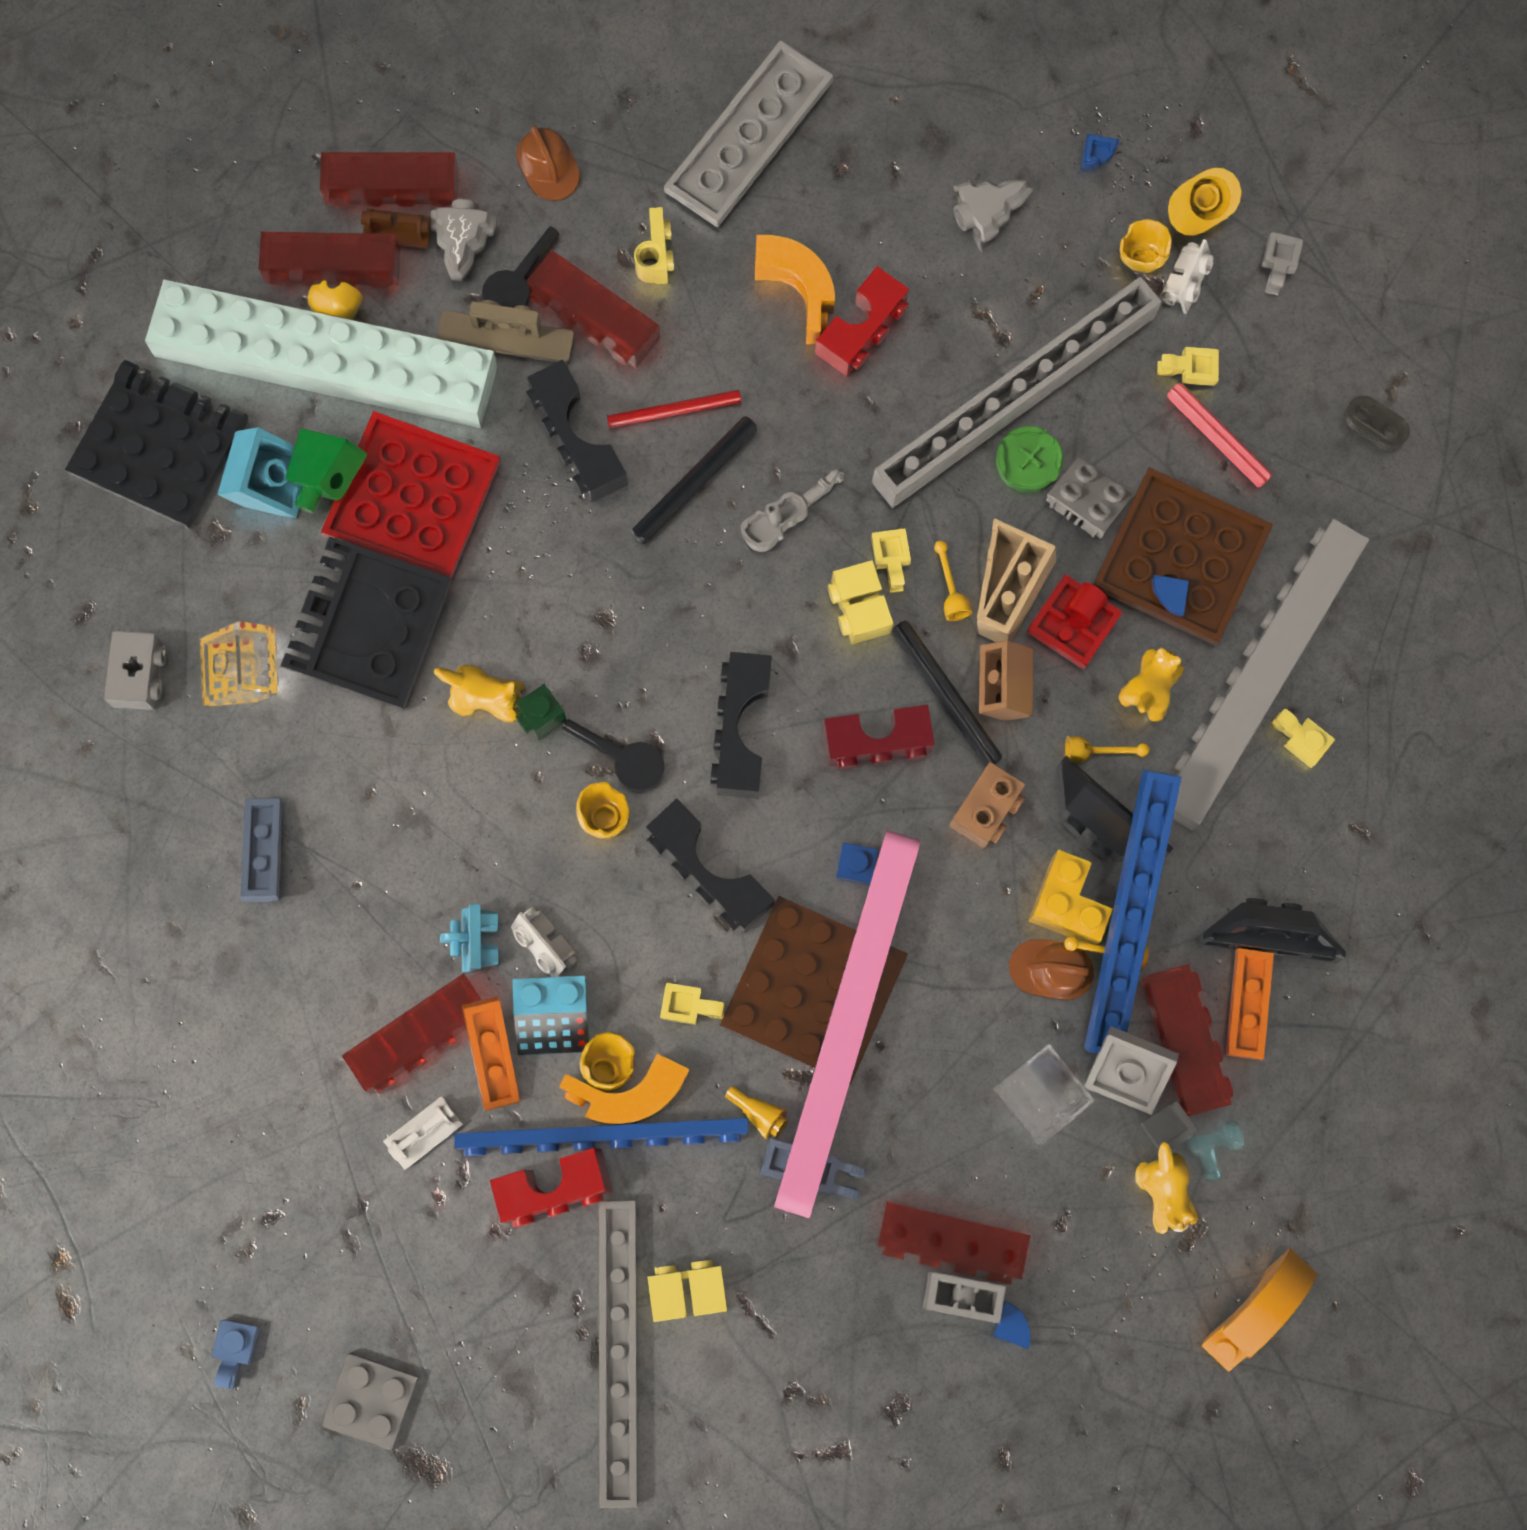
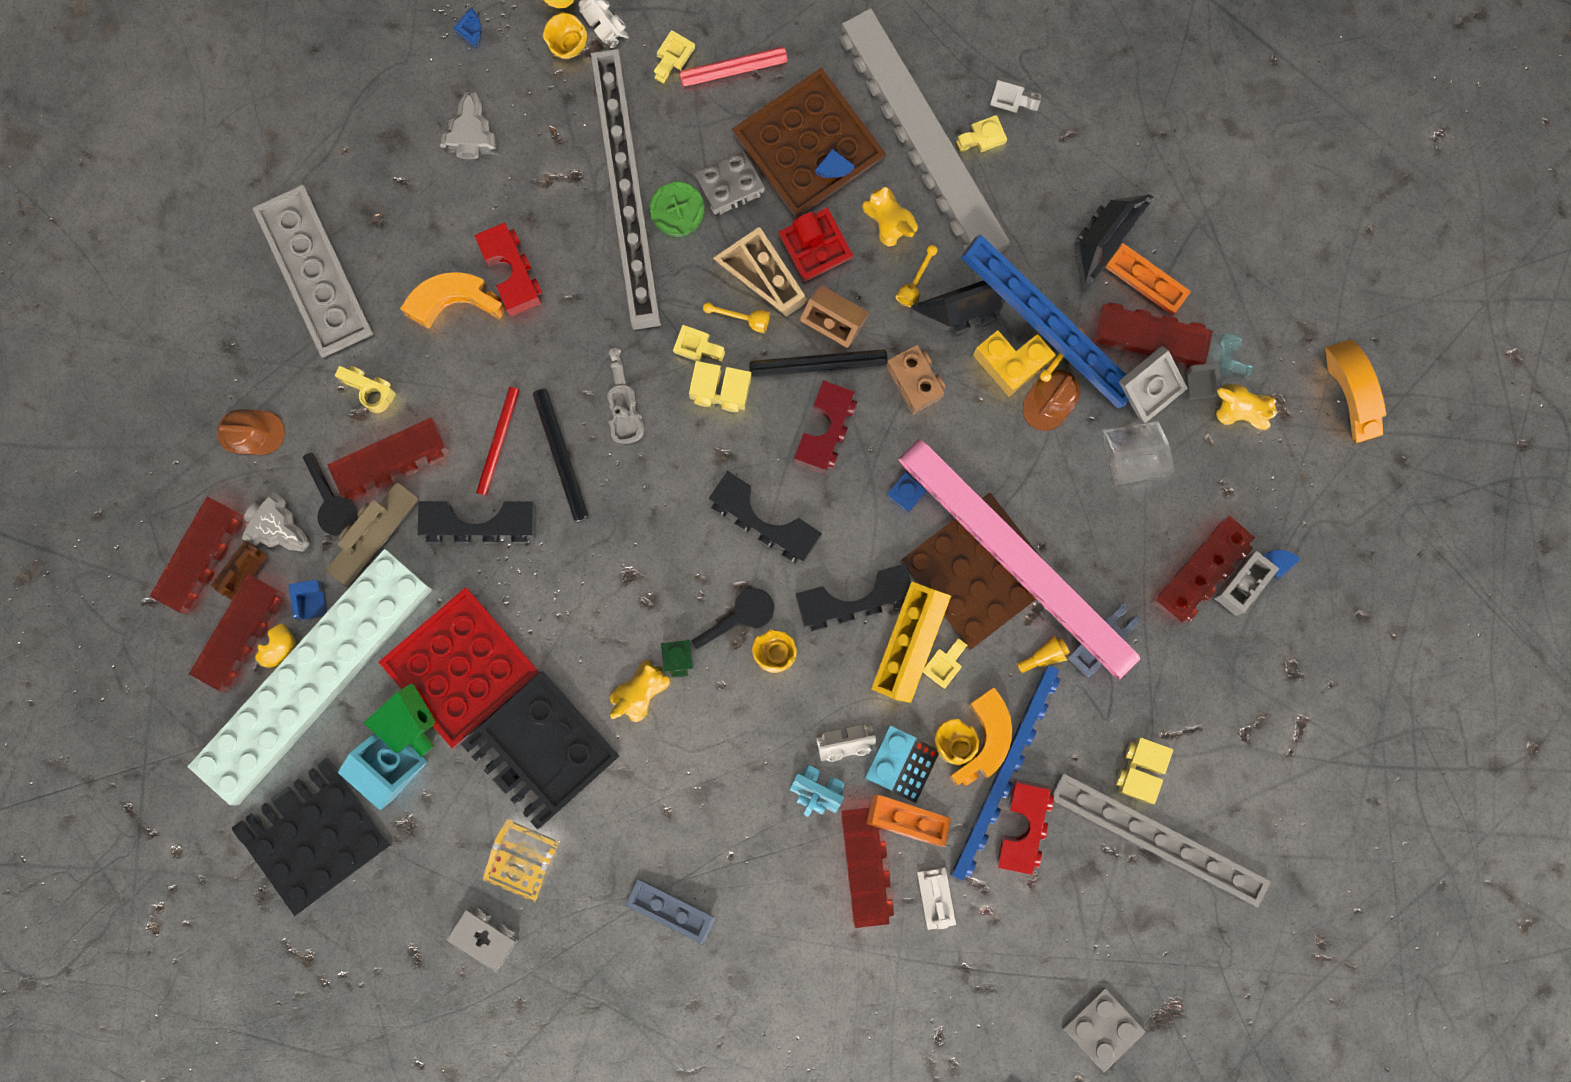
camera: 60 degrees left, 5 degrees up
none -> blue panel [288,580,327,621]
none -> yellow brick [871,581,951,703]
none -> plate [990,76,1042,113]

